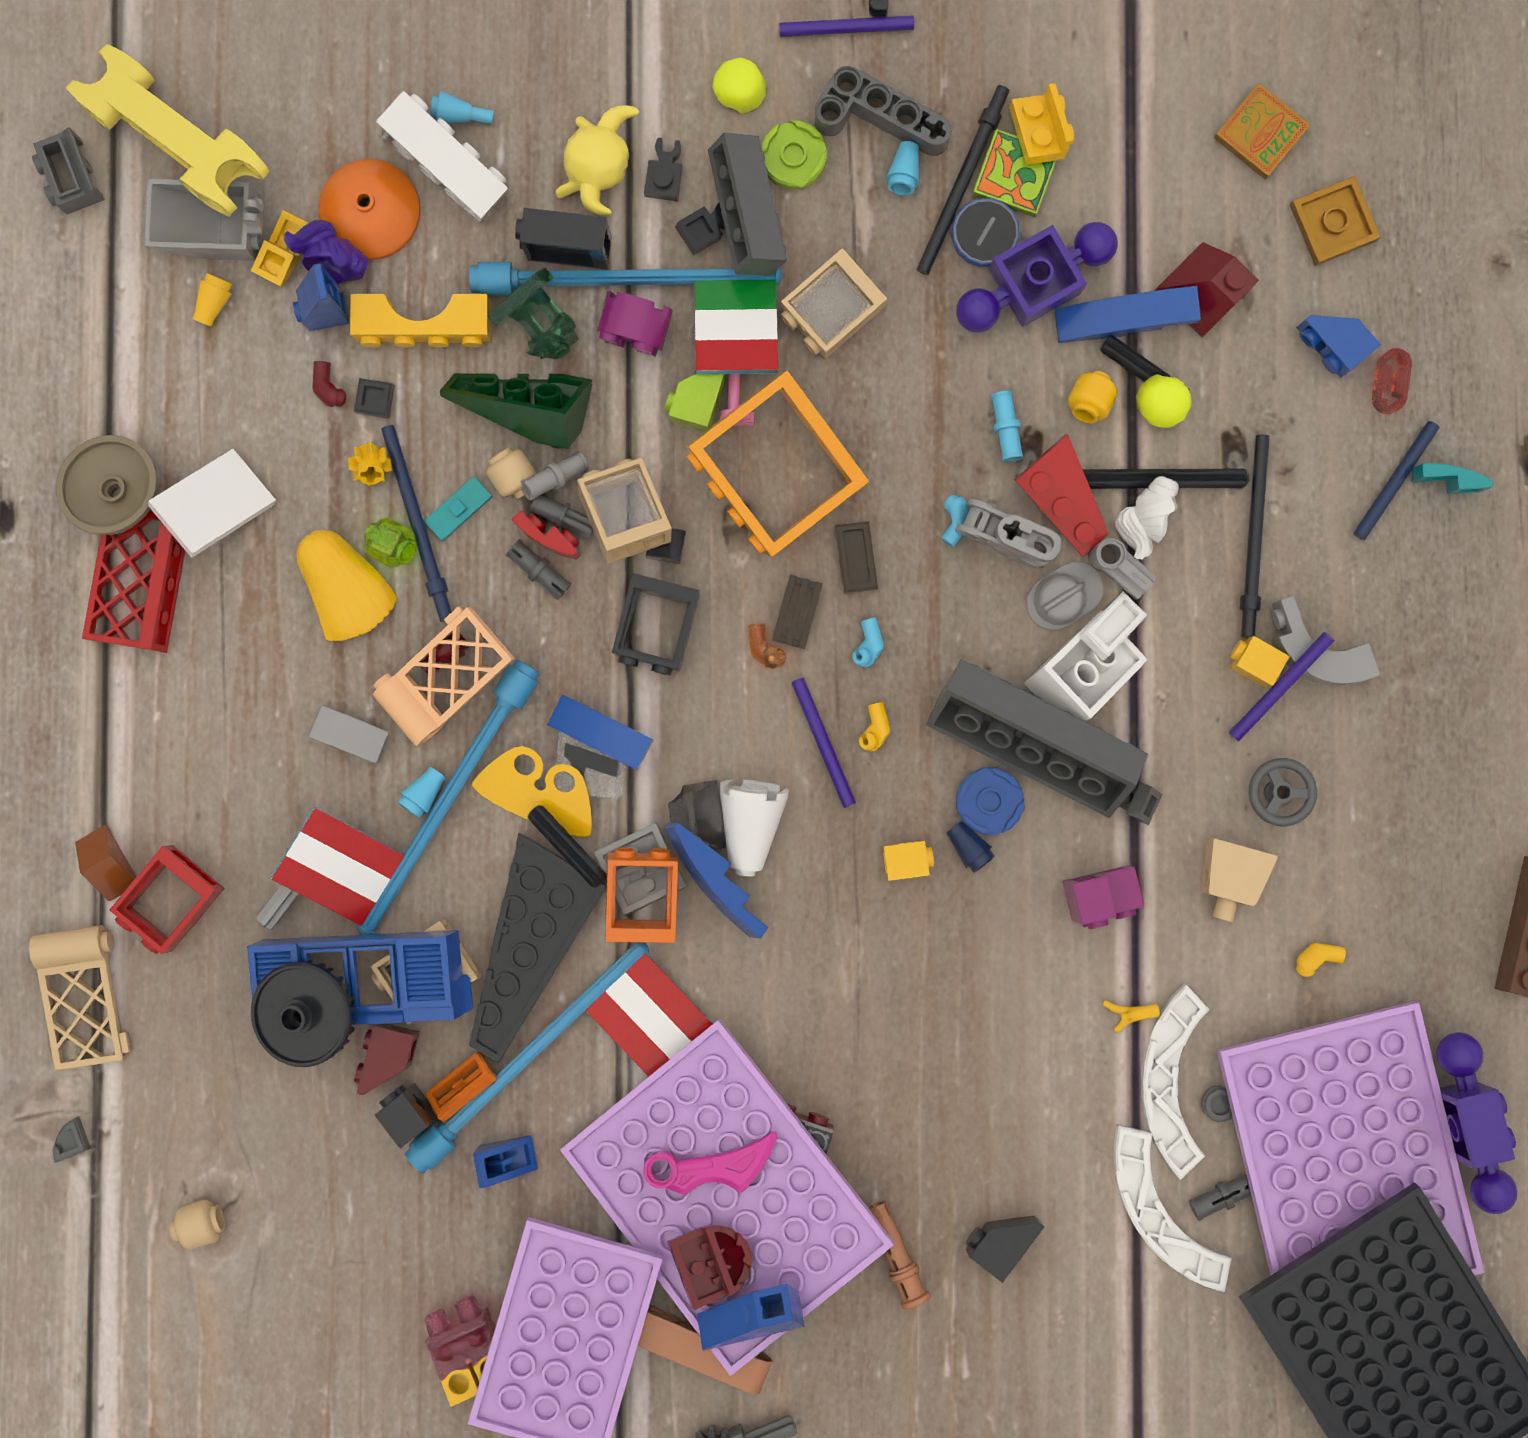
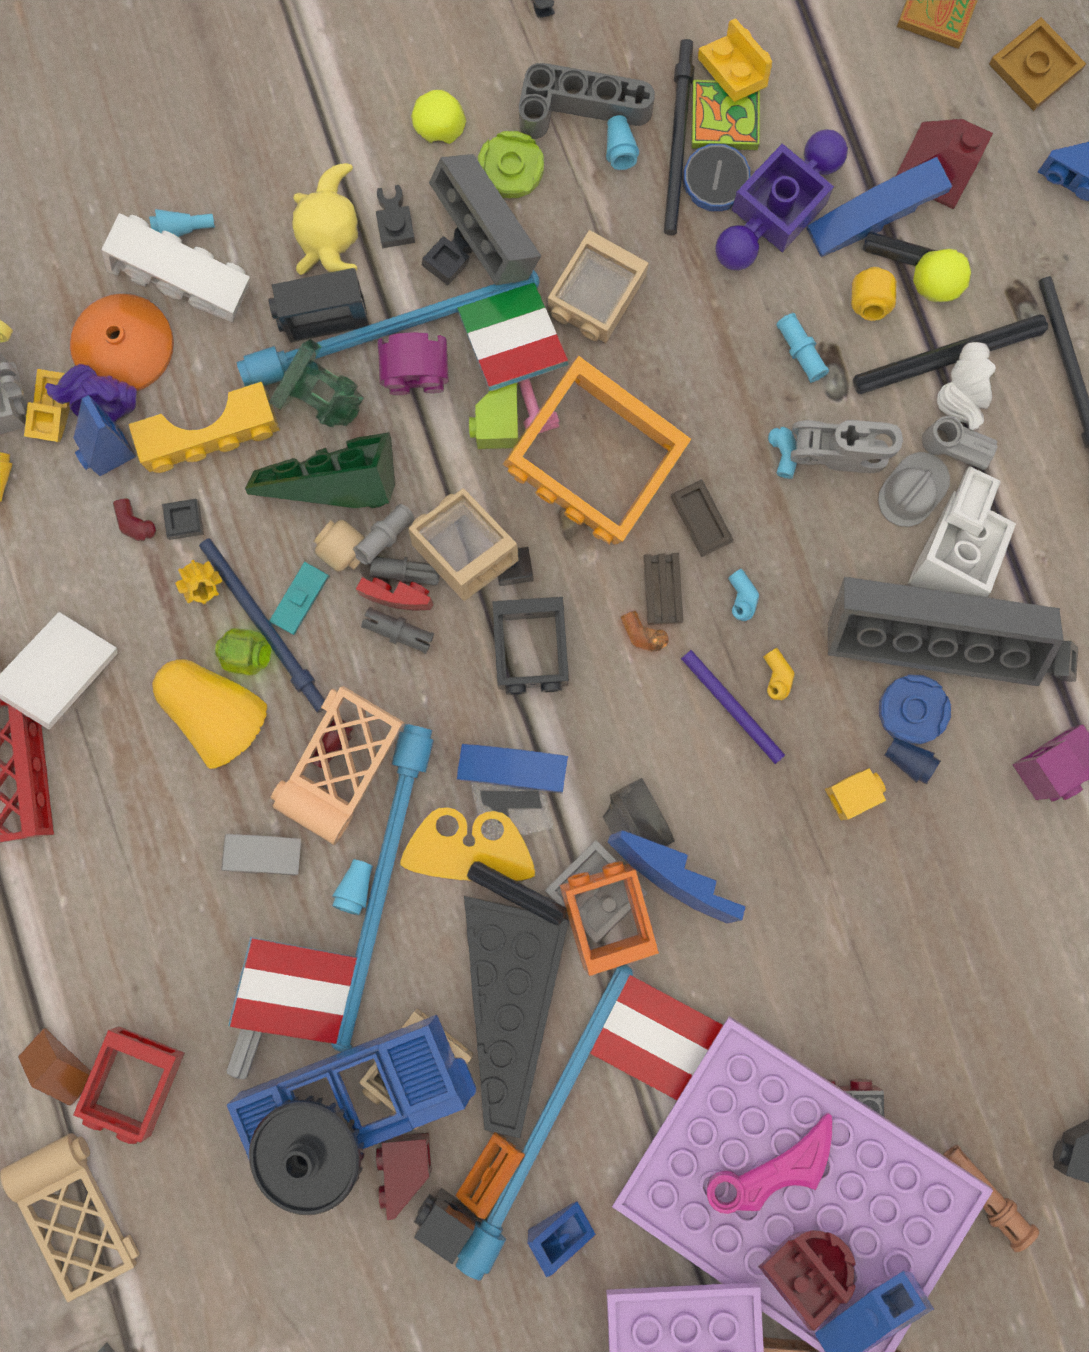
camera: 20 degrees left, 5 degrees down
white cone [720,780,789,876] -> none
dark purple bar [779,16,914,37] -> none
red wing [1014,434,1108,556] -> none

